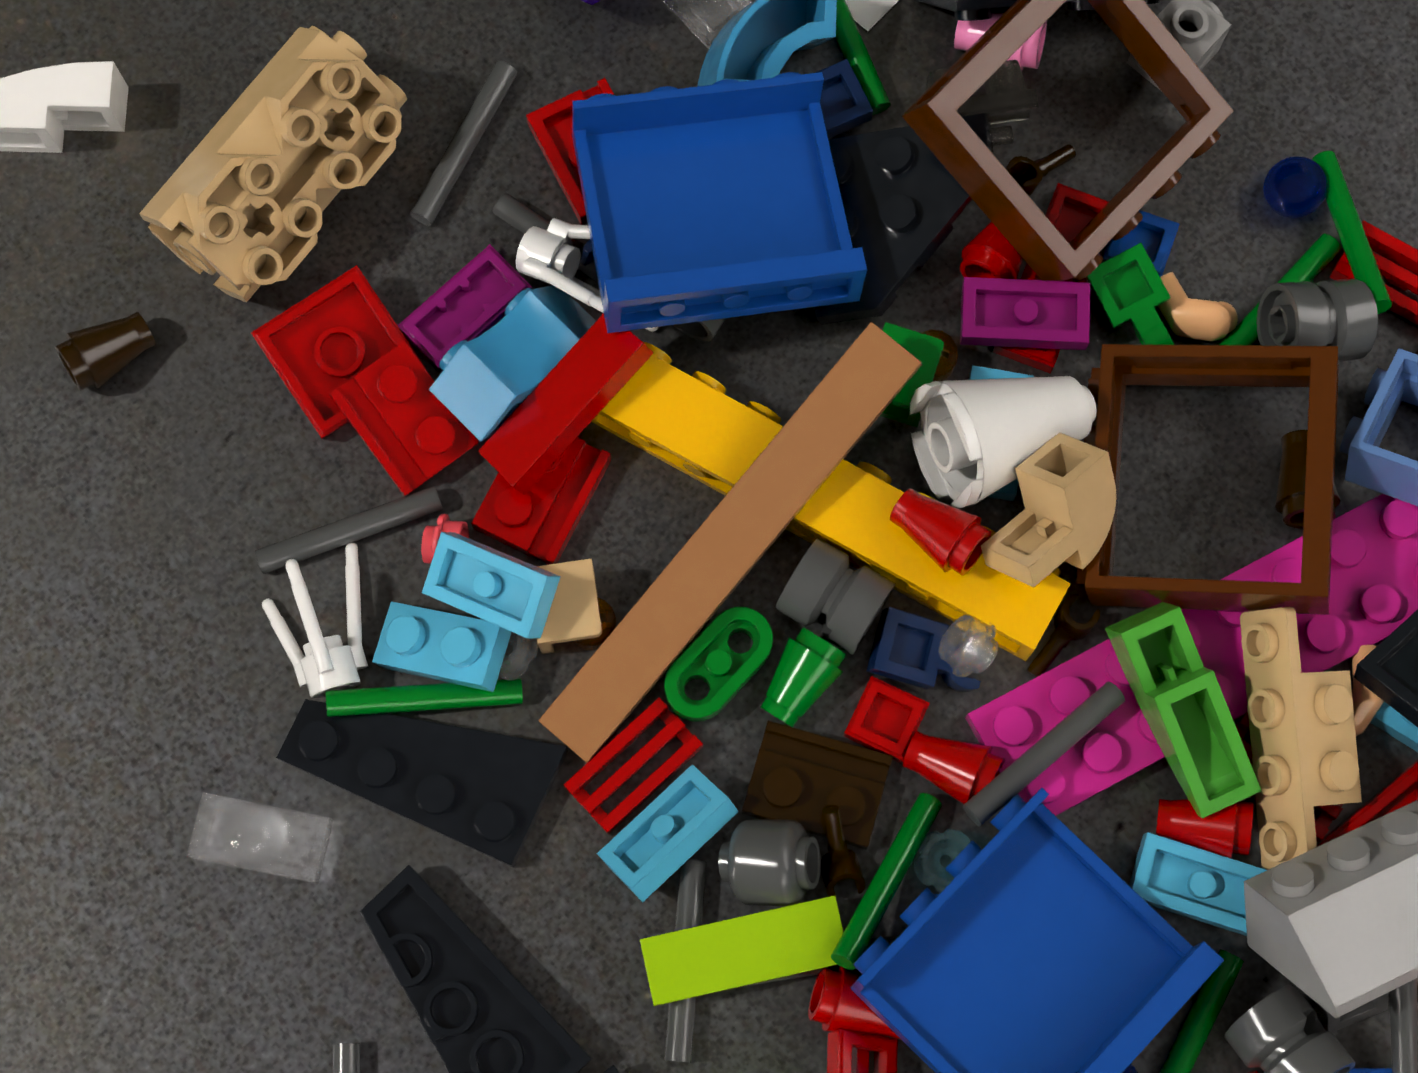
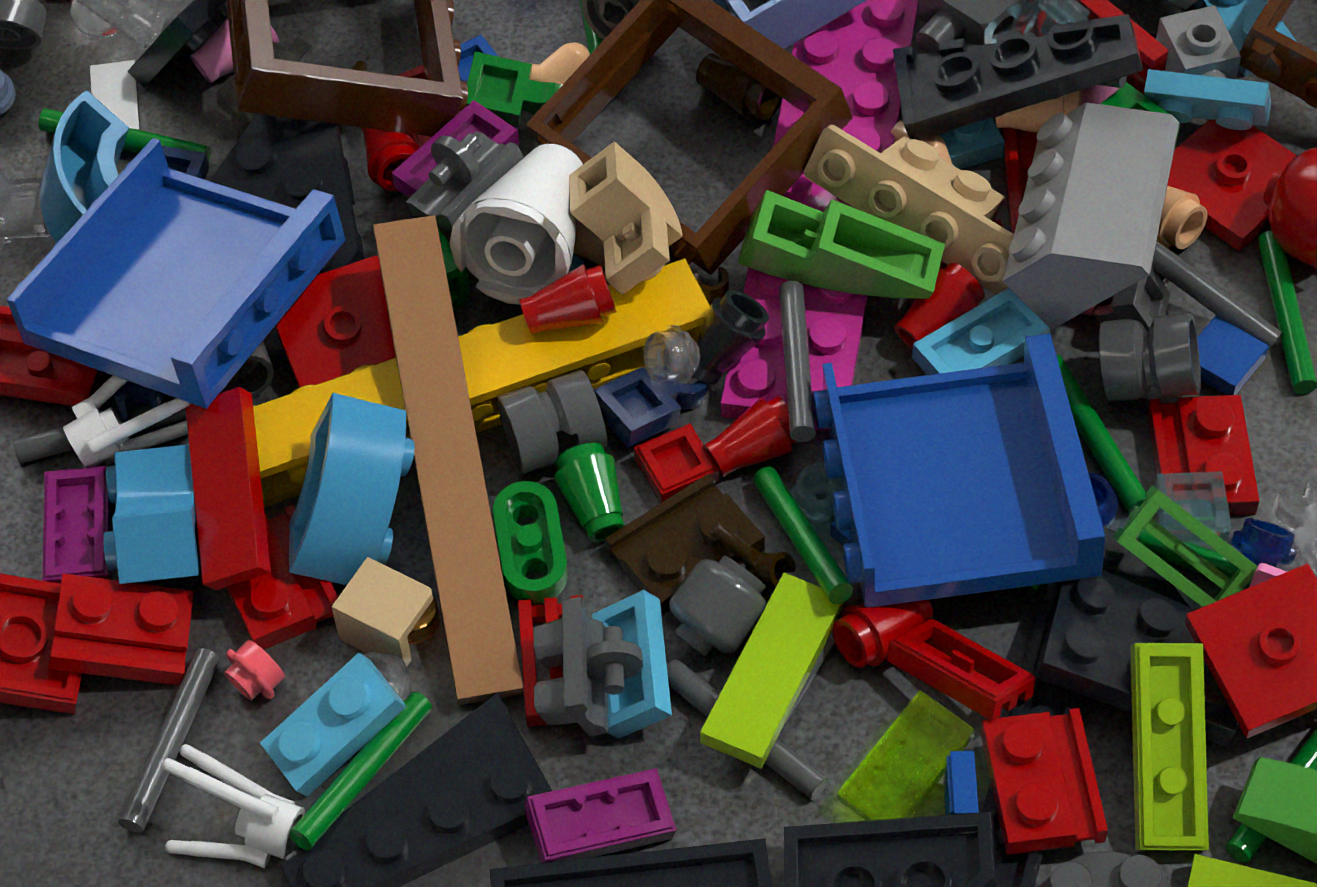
camera: 50 degrees left, 20 degrees down
medium azure plate [422,532,561,639] -> none
none -> red plate [274,255,396,388]
none -> dark azure brick [289,393,415,585]
none -> dark grey hips [406,131,524,239]
none -> magenta plate [524,768,677,863]
none -> dark grey hips [534,596,643,736]
none -> black cone [686,290,769,385]

